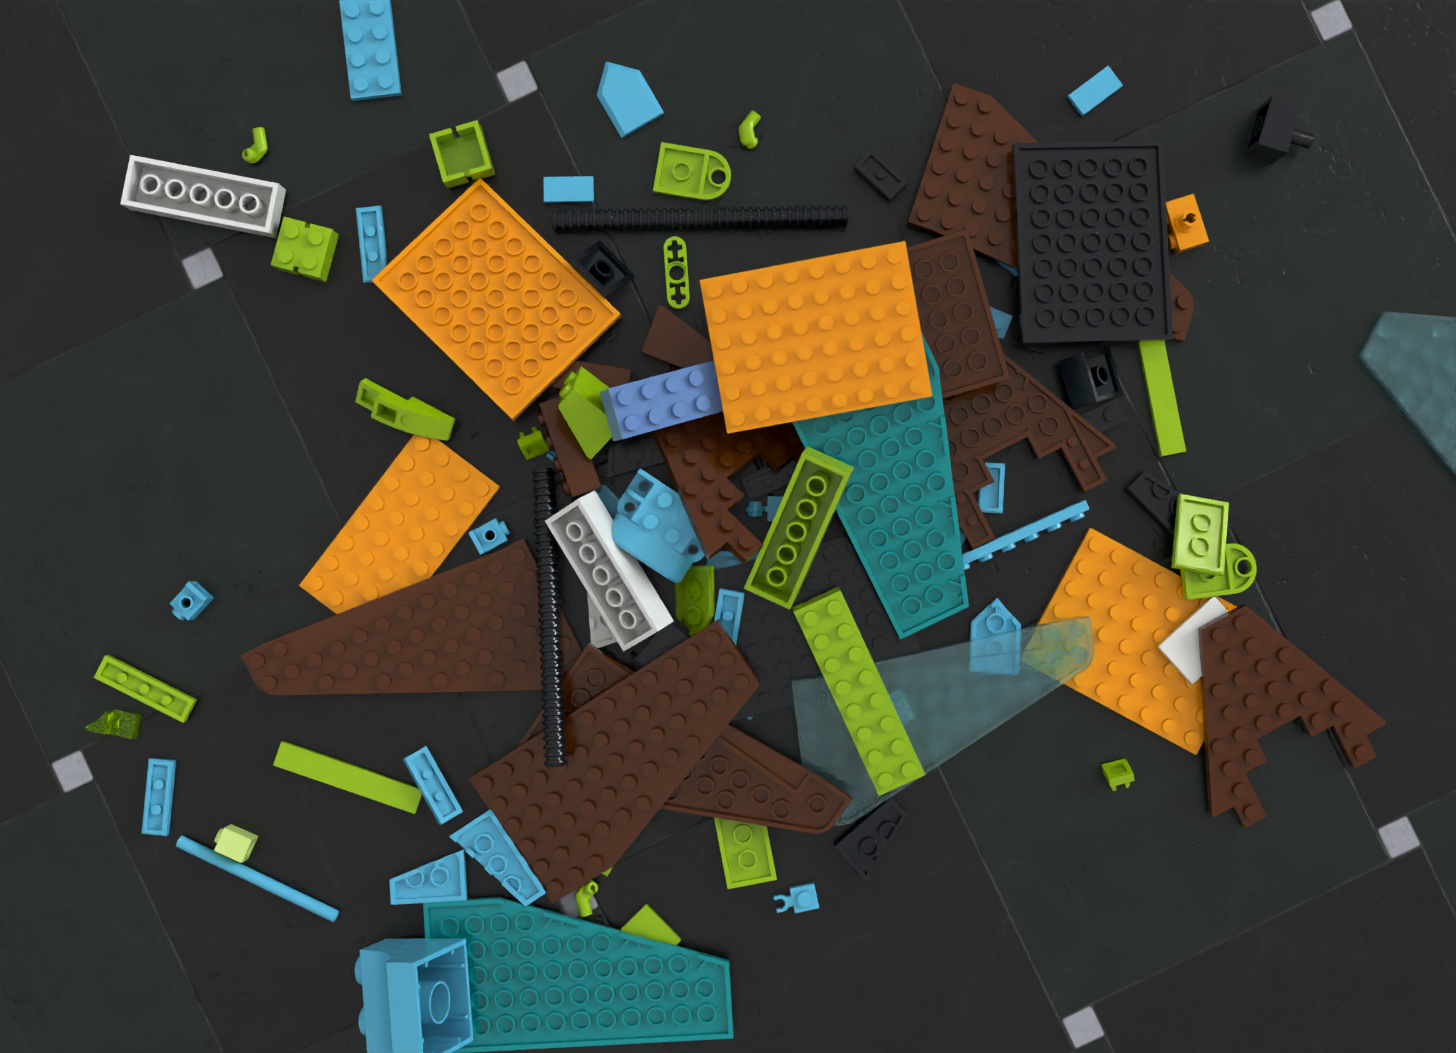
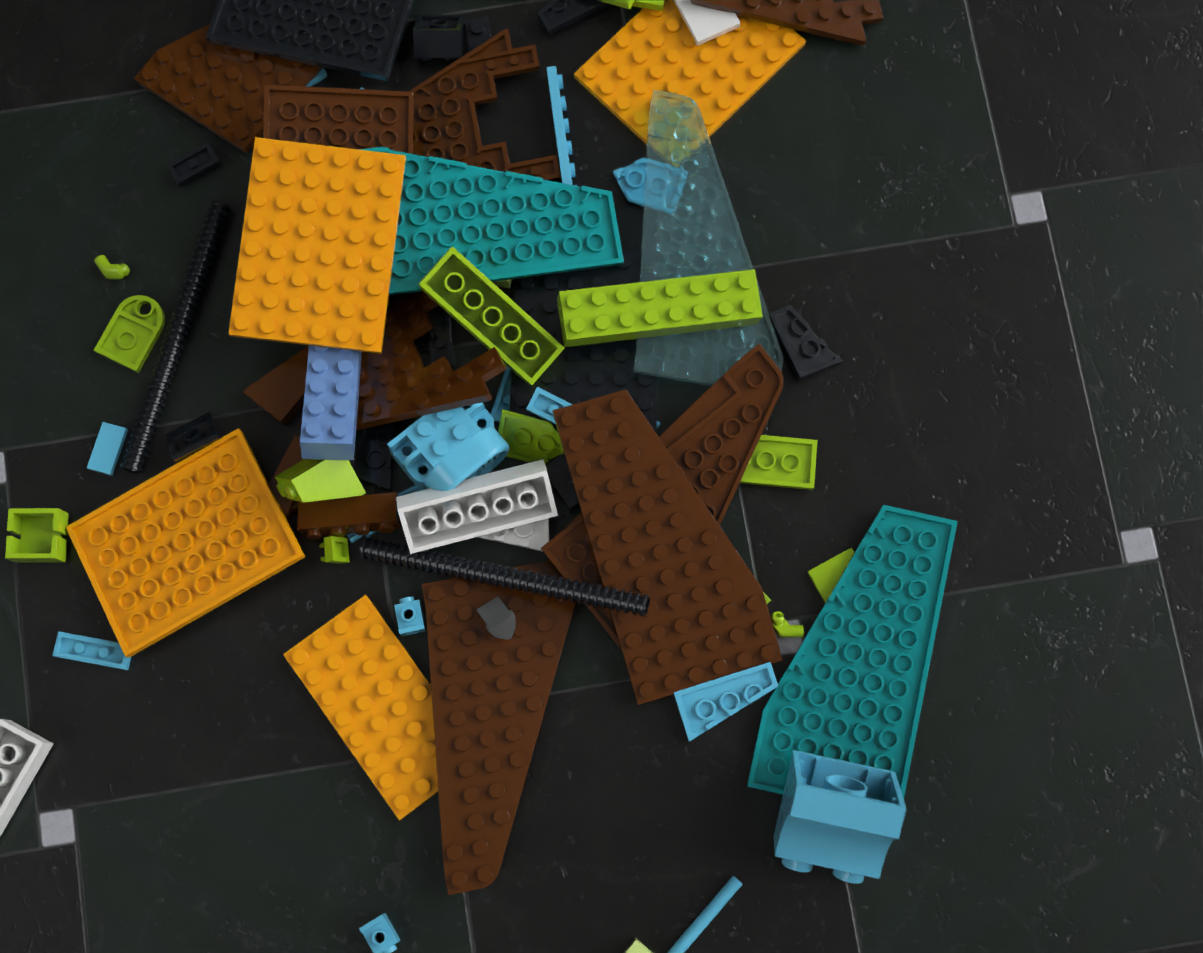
camera: 75 degrees left, 10 degrees down
lime piece [271,217,339,282] -> none
lime tile [273,741,423,814] -> none
lime slope [355,378,455,441] -> none
medium azure wing [389,849,468,905] -> none
medium azure plate [403,746,463,825] -> none
medium azure tile [597,62,664,138] -> none
lime beam [664,236,690,310] -> none
medium azure plate [745,496,783,522] -> none
medium azure plate [773,882,819,913] -> none
medium azure tile [977,463,1005,514] -> none
lime tile [1101,758,1135,791] -> none
none -> dark grey tile [477,596,516,640]

